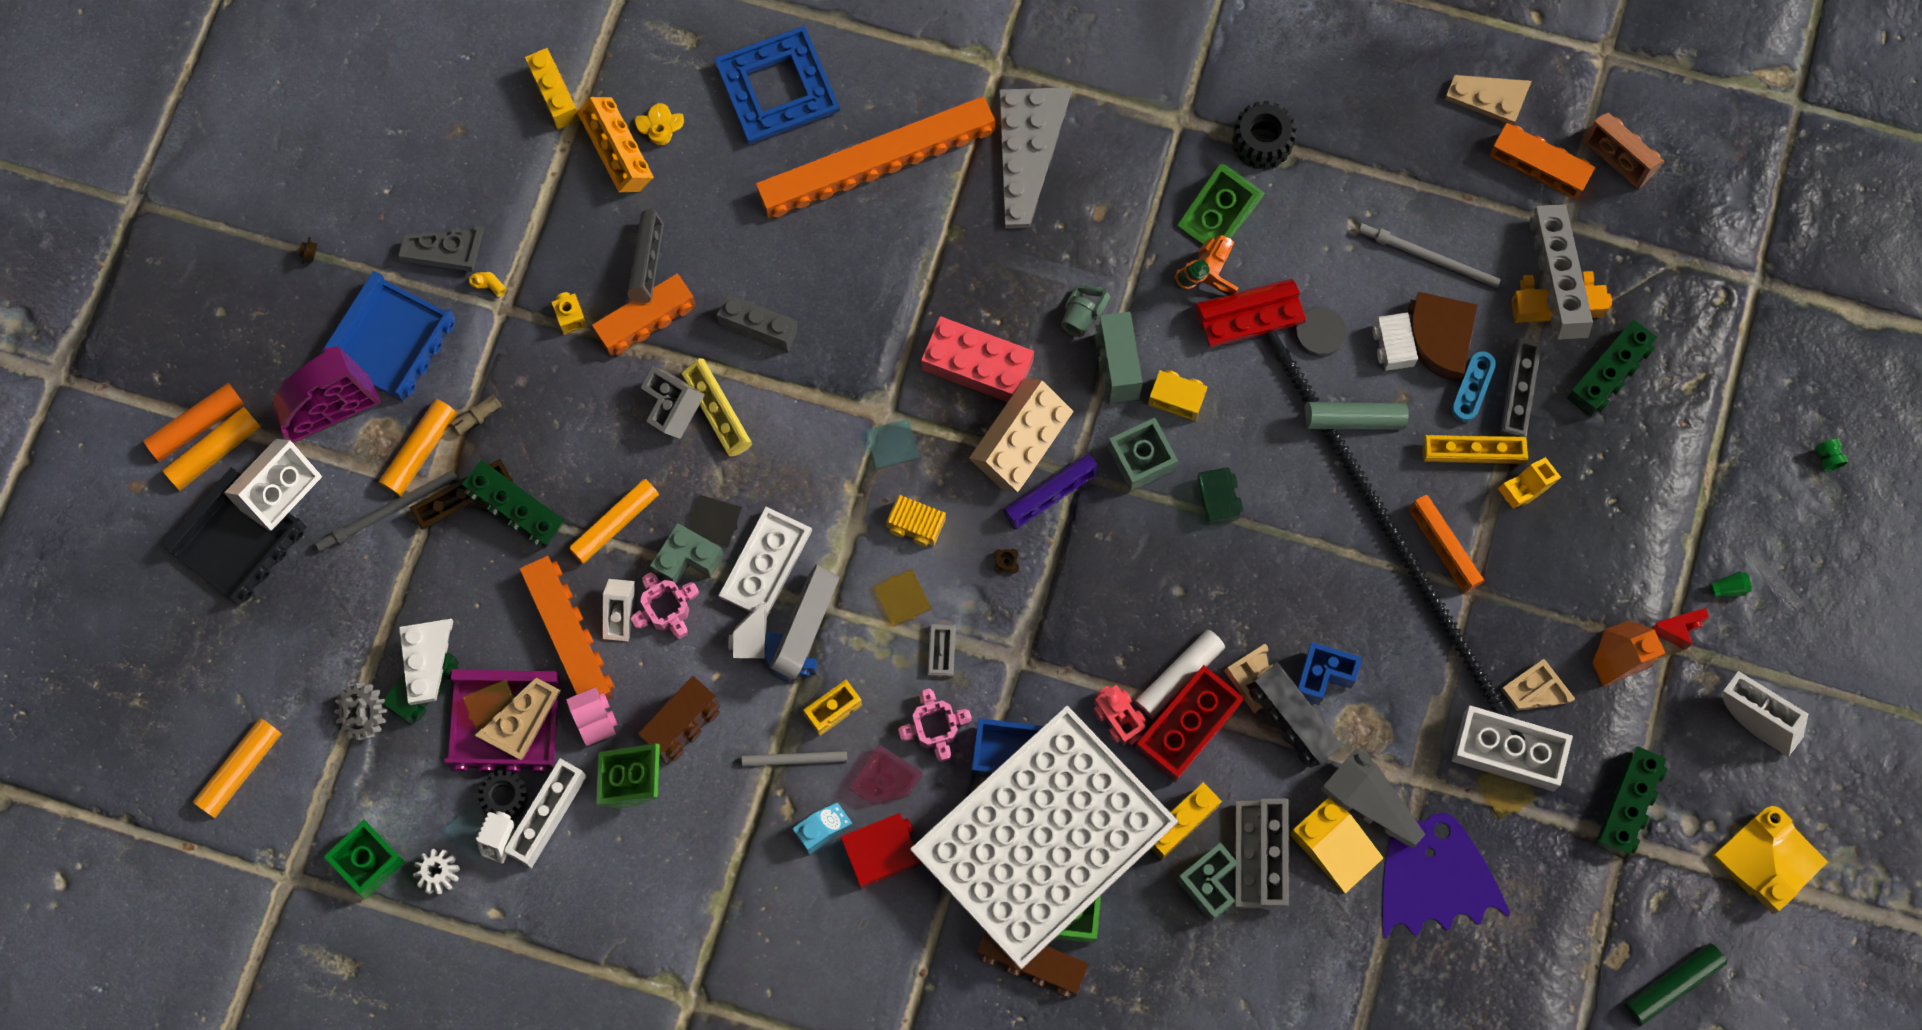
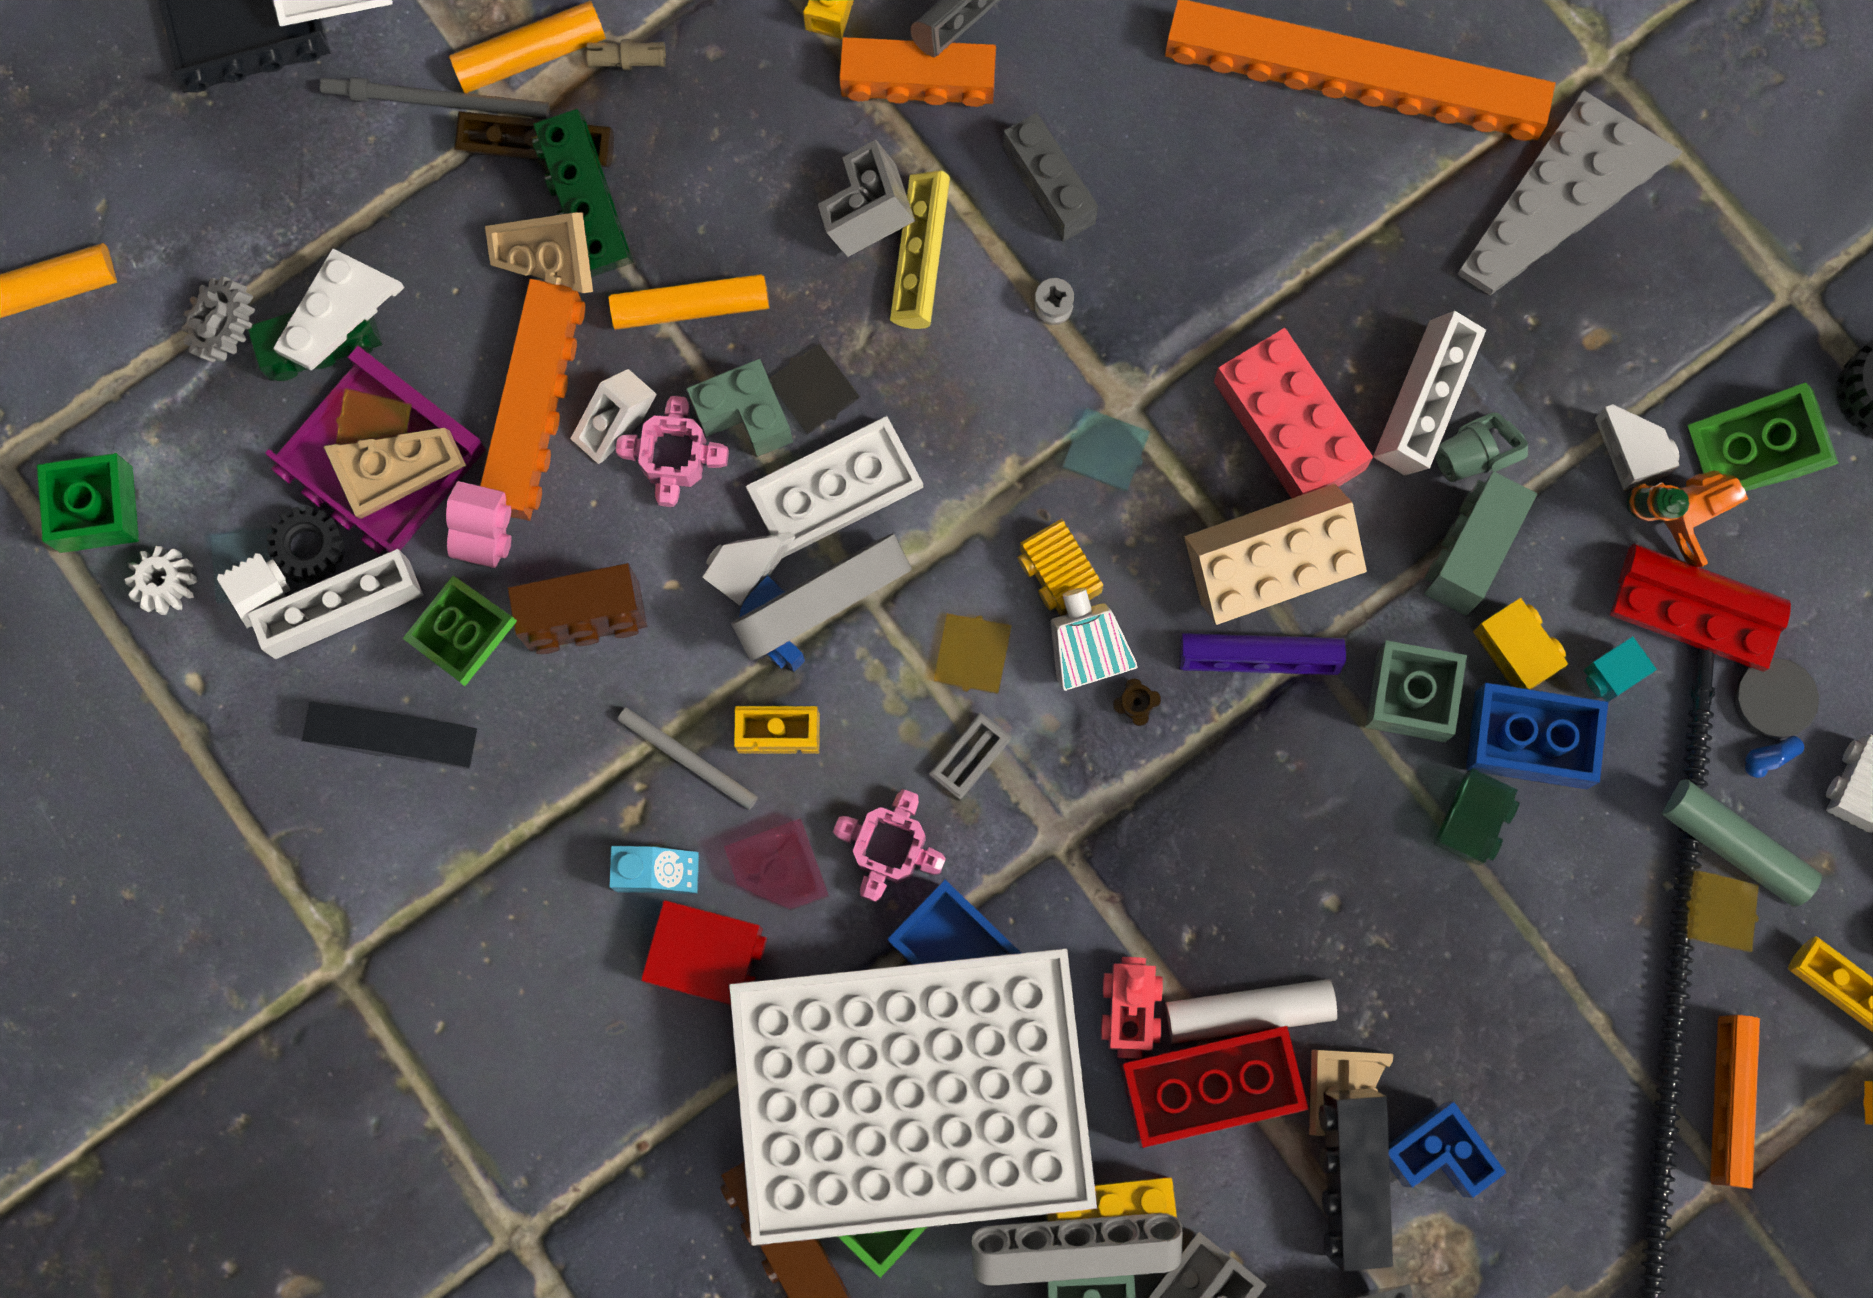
camera: 40 degrees right, 5 degrees up
none -> black slope [301,701,477,769]
none -> tan wing [485,212,593,293]
none -> light grey beam [971,1213,1182,1286]
none -> light grey wheel [1034,278,1074,325]
none -> white torso [1051,588,1138,691]
none -> white brick [1373,311,1486,475]
none -> blue brick [1466,683,1608,790]
none -> teal brick [1583,636,1657,702]
none -> white slope [1595,404,1679,490]
none -> clear yellow piece [1687,871,1759,952]
none -> blue arm [1745,736,1804,778]

